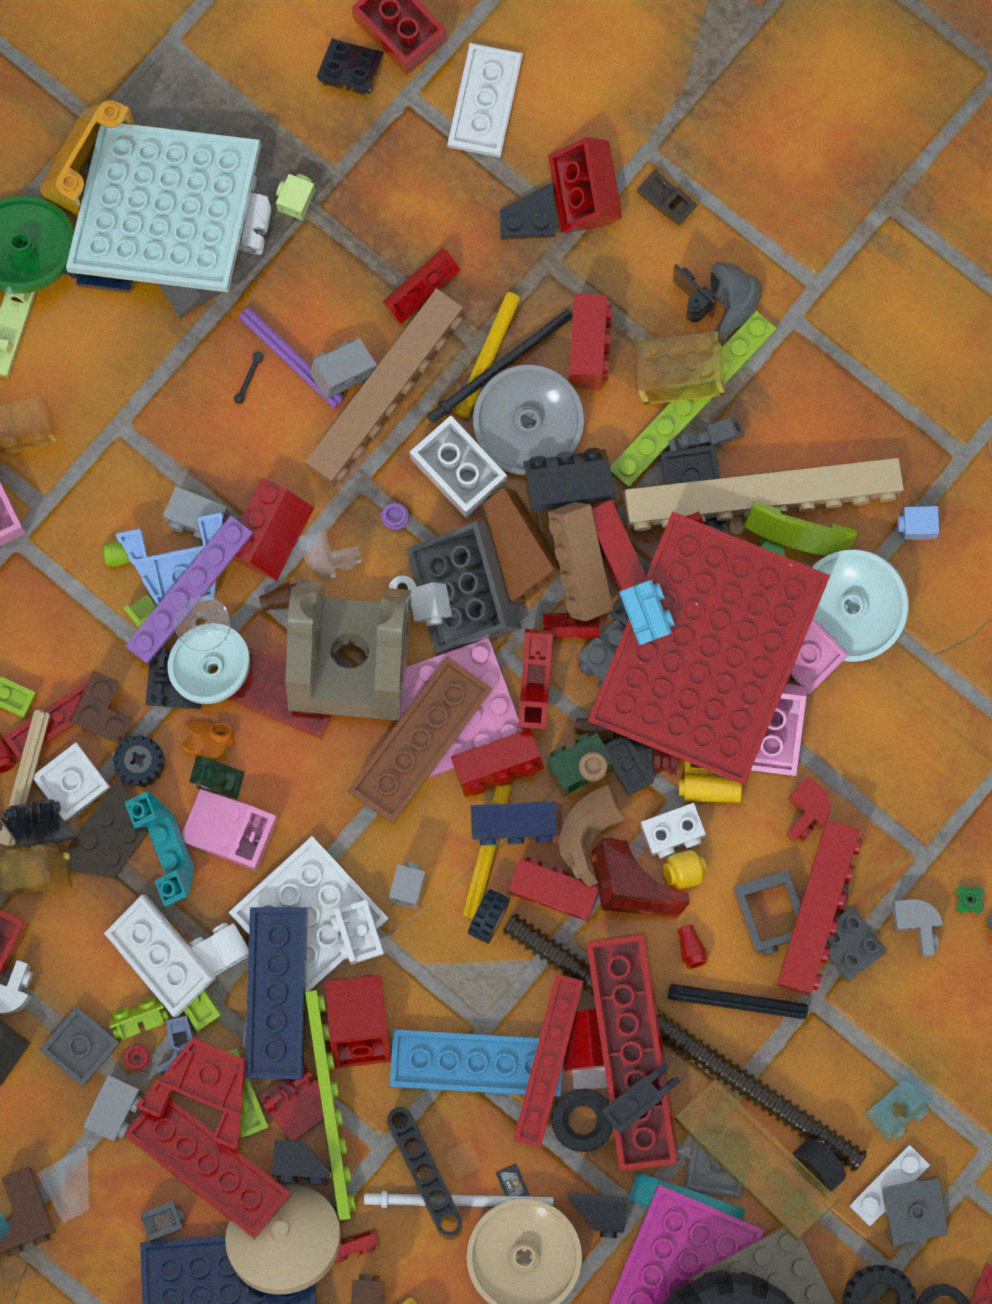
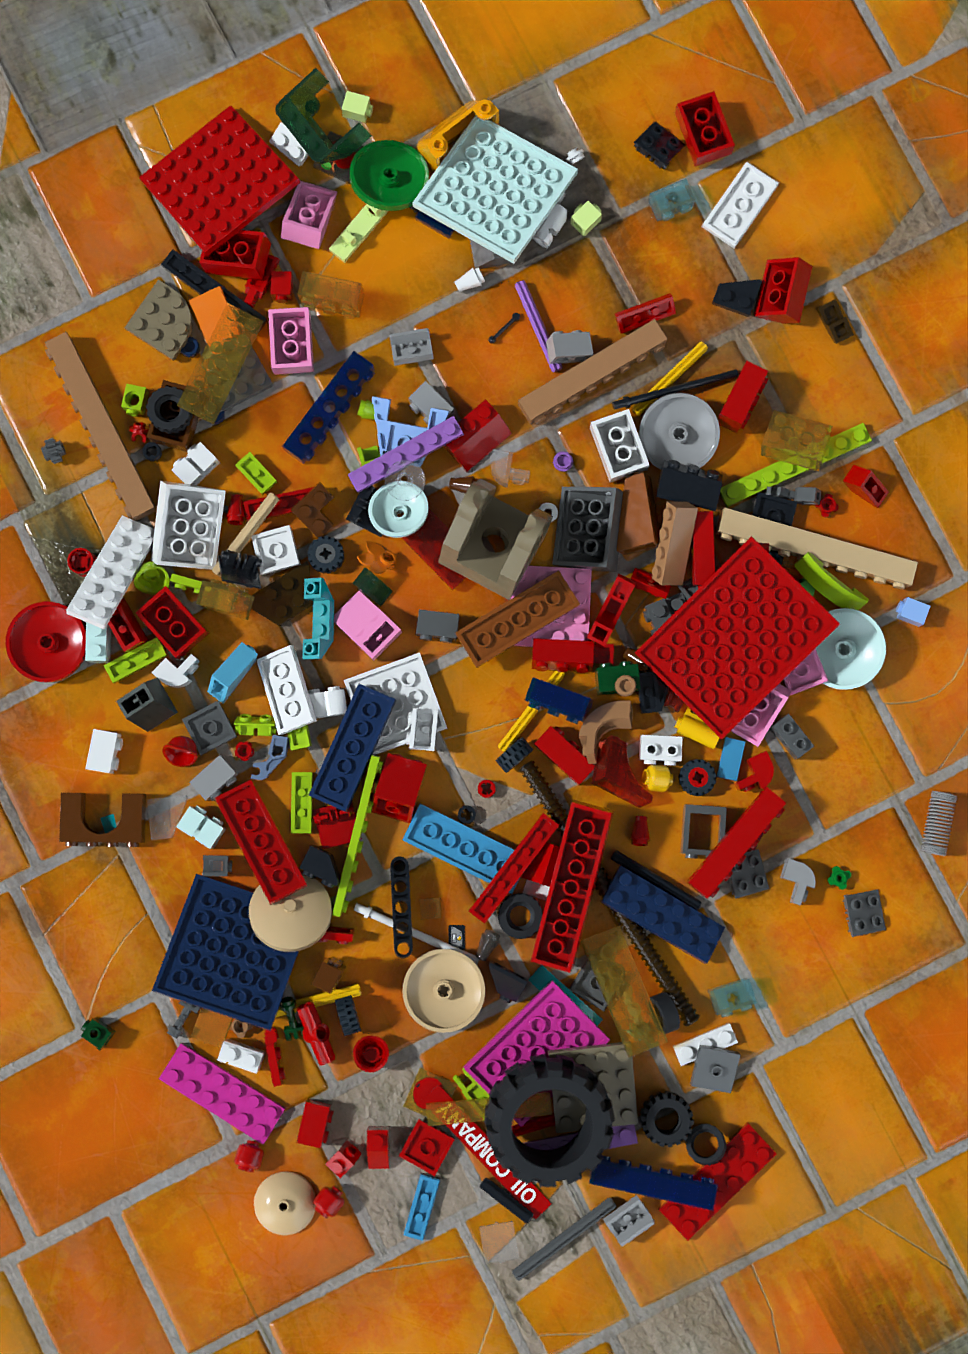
camera: 20 degrees right, 5 degrees up
red wing [136,1038,247,1150] -> none
light grey brick [389,862,427,910] -> none
white brick [409,582,452,626] -> none
black hinge [601,1062,681,1134] -> none
medium azure brick [619,579,675,645] -> none
black hinge [673,264,716,323] -> none
dark grey piece [710,262,762,344] -> none
none -> red helmet [162,736,198,767]
none -> light aqua piece [176,805,227,849]
none -> medium azure slope [207,642,258,704]
none -> clear blue brick [282,351,375,464]
none -> light grey bracket [389,328,434,366]
none -> dark grey brick [416,609,459,643]
none -> white cone [454,267,485,292]
none -> black bush [458,805,476,824]
none -> clear smoke cone [475,929,500,961]
none -> red bush [477,780,496,798]
none -> white plate [566,148,585,165]
none -> red plate [593,643,614,665]
none -> dark blue plate [600,866,725,964]
none -> clear light blue brick [648,179,695,221]
none -> black wheel [679,759,716,796]
none -> dark azure tile [716,737,745,781]
none -> dark grey brick [770,714,814,760]
none -> red plate [815,494,839,517]
none -> red slope [843,465,889,508]

